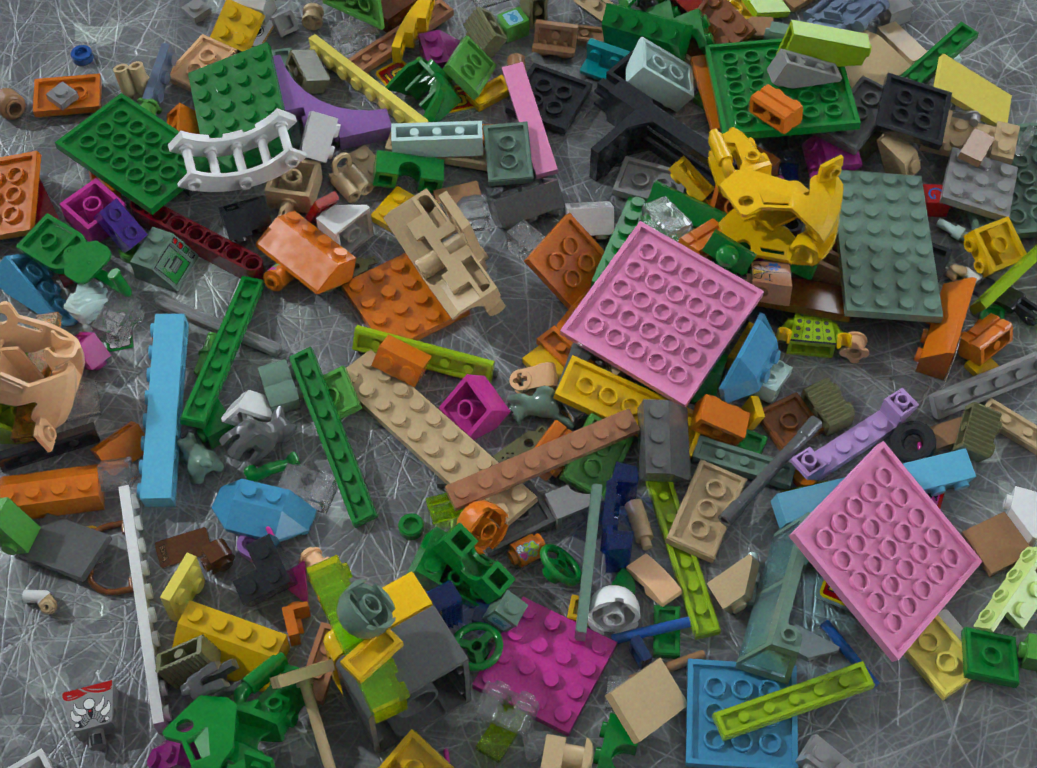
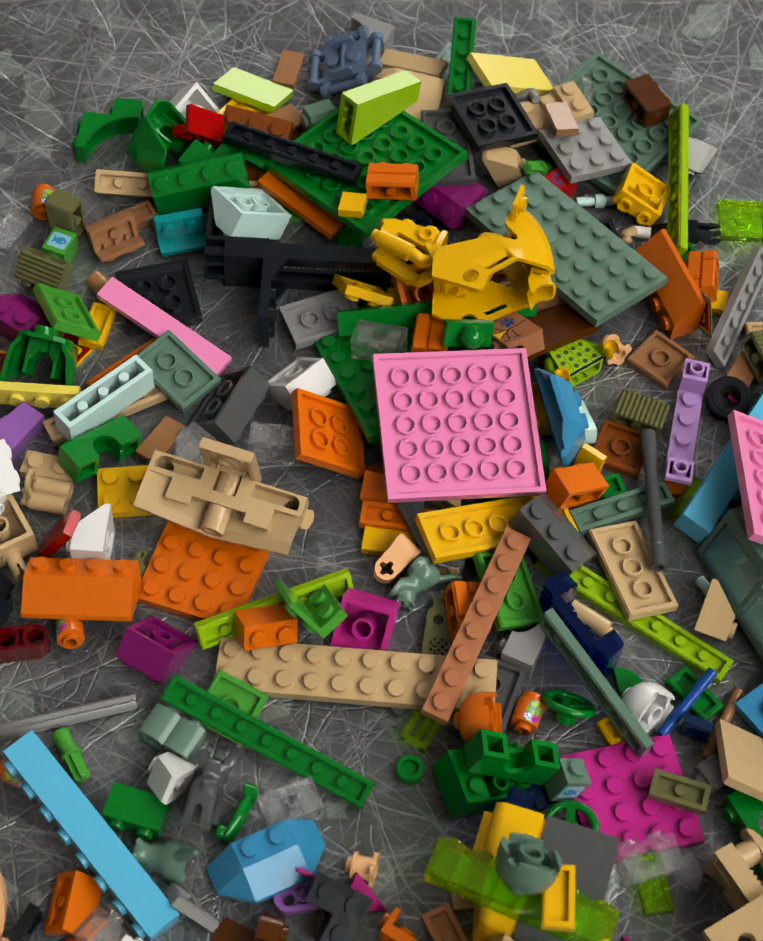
camera: 45 degrees left, 0 degrees up
green tile [180,276,265,429] -> none
light nougat slope [626,553,682,607] -> none
light grey slope [767,49,842,89] -> none
none -> magenta slope [115,615,198,683]
none -> light grey tile [165,883,219,933]
none -> black tile [222,121,363,187]
none -> bright green bracket [274,578,348,639]
none -> yellow tile [338,192,368,219]
none -> bright green axle [522,160,555,176]
none -> medium nougat tile [625,330,695,391]
none -> olive plate [647,768,712,816]

